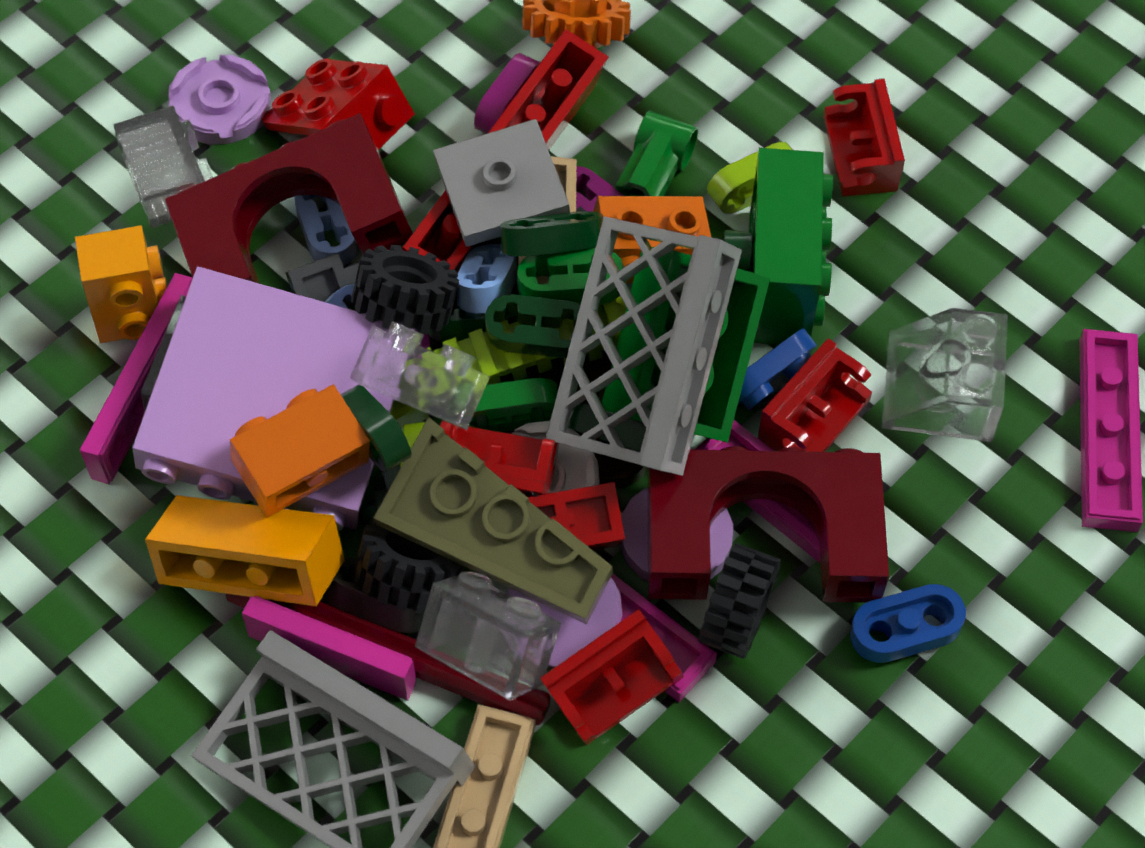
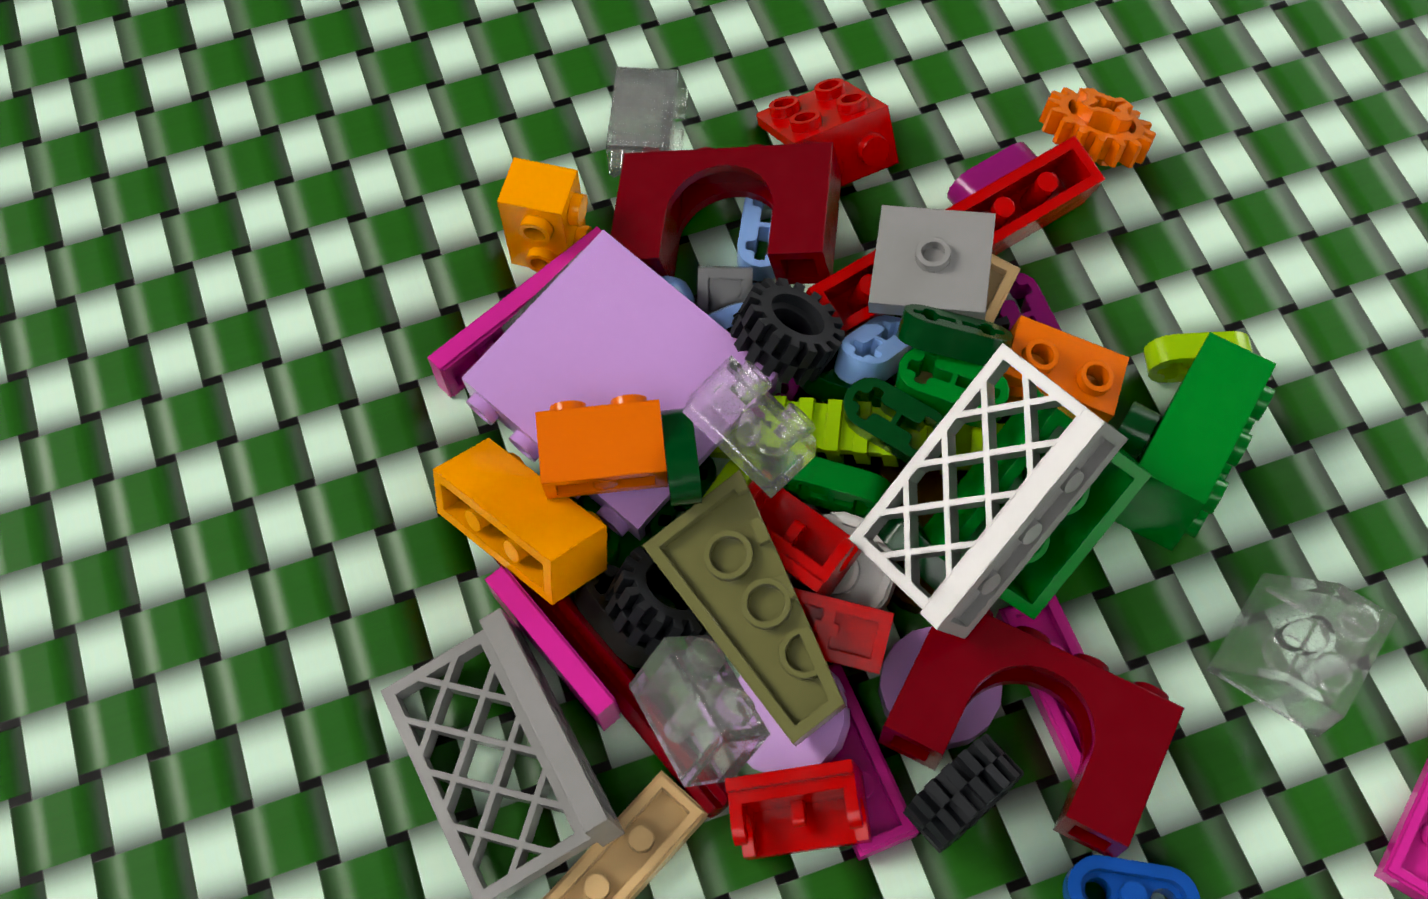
camera: 30 degrees right, 5 degrees up
lavender tile [168,55,271,144] -> none
green piece [616,110,699,196] -> none
blue plate [737,328,818,411] -> none
red hinge [757,338,872,452] -> none
red hinge [823,79,905,197] -> none

